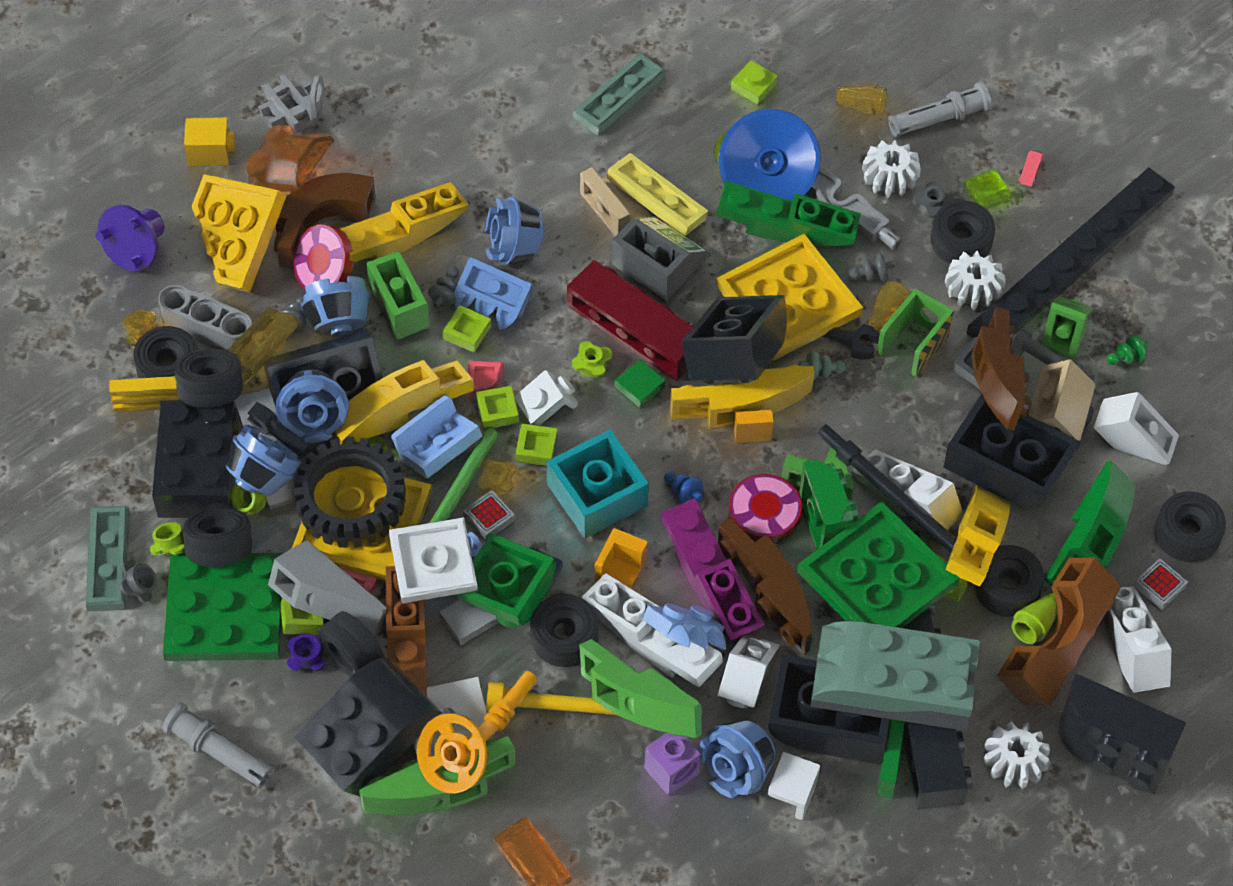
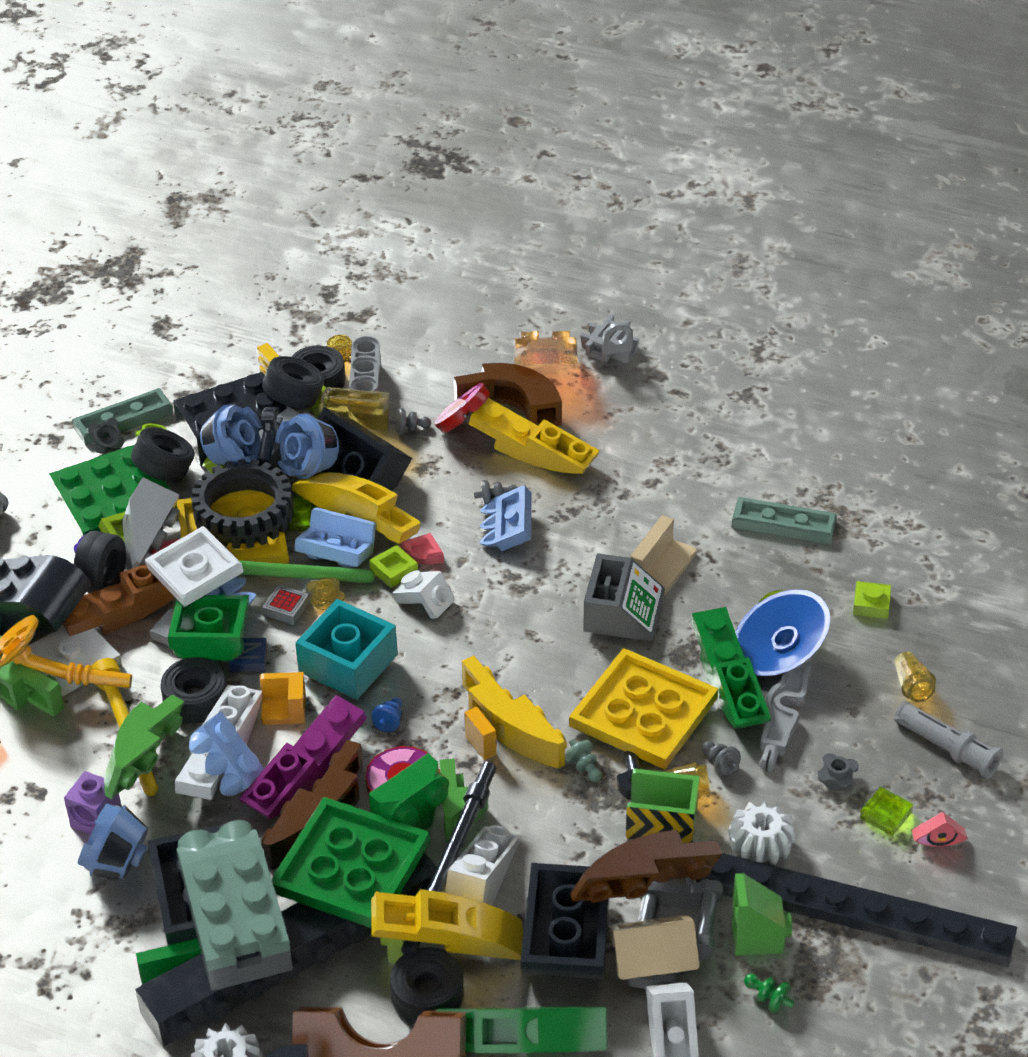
camera: 65 degrees right, 15 degrees down
dark purple piece [95,204,165,271] -> none
yellow brick [184,117,236,166] -> none
yellow plate [192,174,287,293] -> none
medium blue cone [301,276,370,337] -> none
bright green brick [366,251,430,340] -> none
lime plate [443,305,491,353] -> none
medium blue cone [485,196,544,265] -> none
lime plate [515,423,558,466] -> none
dark red brick [567,260,695,382] -> none
lime plate [571,341,612,378] -> none
light yellow plate [606,153,708,236] -> none
green tile [615,359,666,408] -> none
black brick [682,295,787,384] -> none
white slope [717,634,781,708] -> none
white panel [768,752,820,820] -> none
white gear [862,139,921,199] -> none
black tyre [930,200,995,264] -> none
lime cone [1011,592,1057,644] -> none

